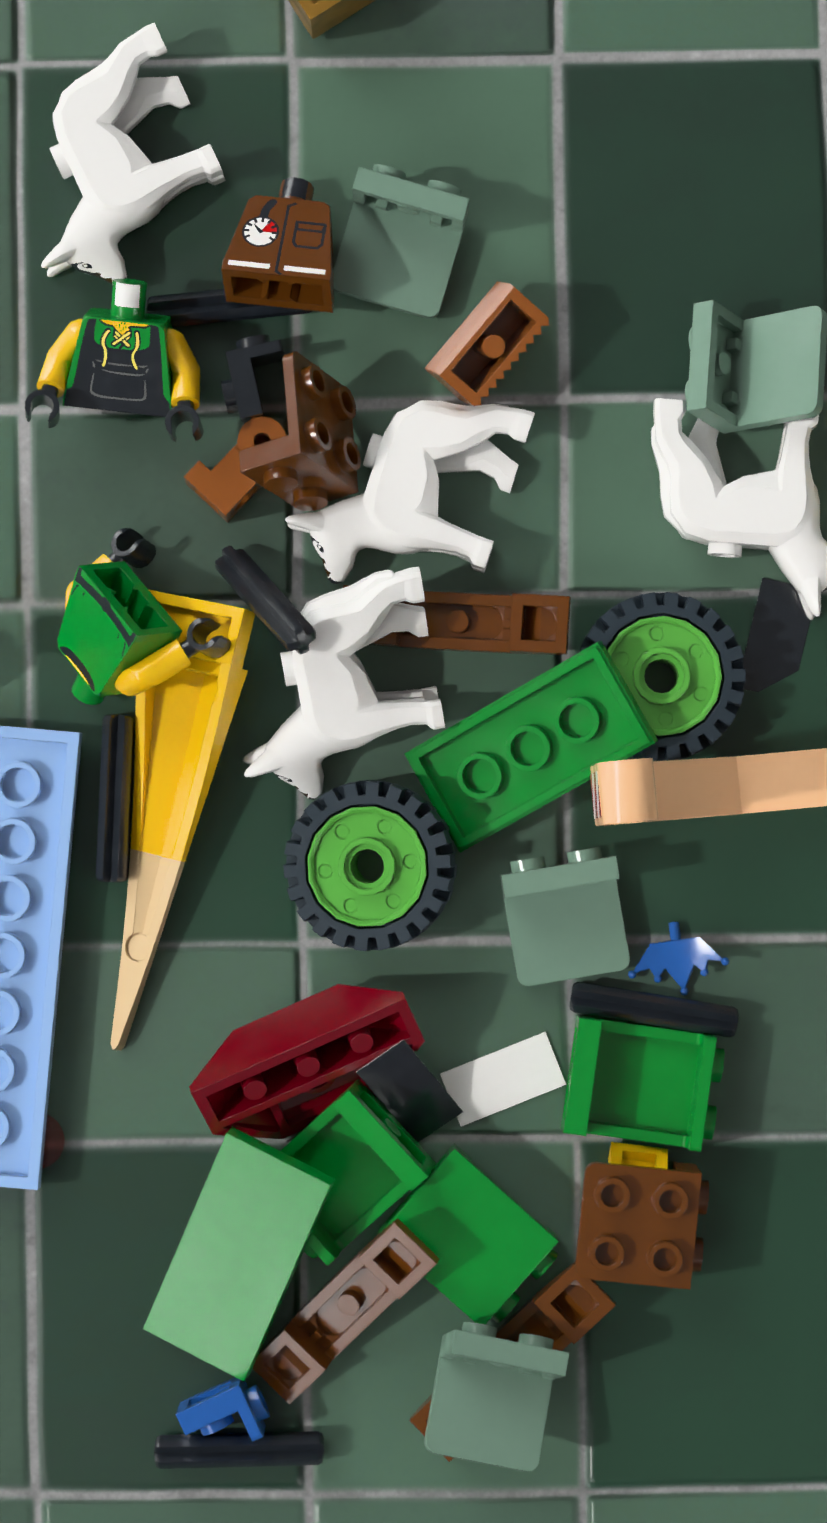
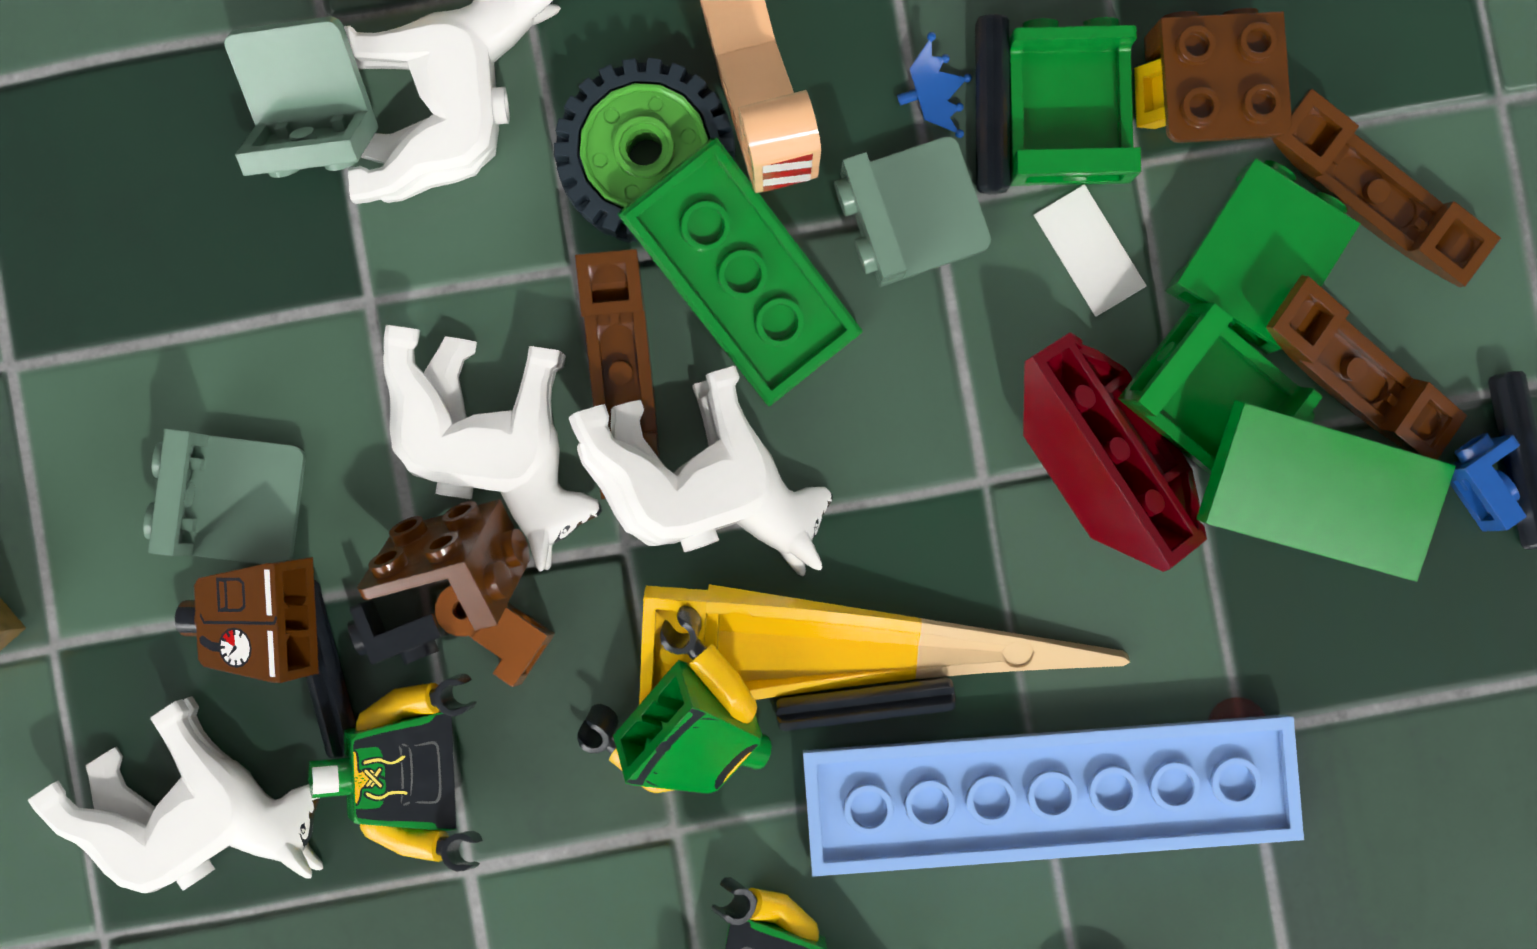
camera: 100 degrees left, 0 degrees up
black axle [215,546,316,654] -> none
wheel [283,780,457,951] -> none
black sticker [356,1039,463,1143] -> none
sand green bracket [424,1322,569,1472] -> none
dark orange brick [425,281,549,406] -> none
black sticker [743,577,810,692] -> none

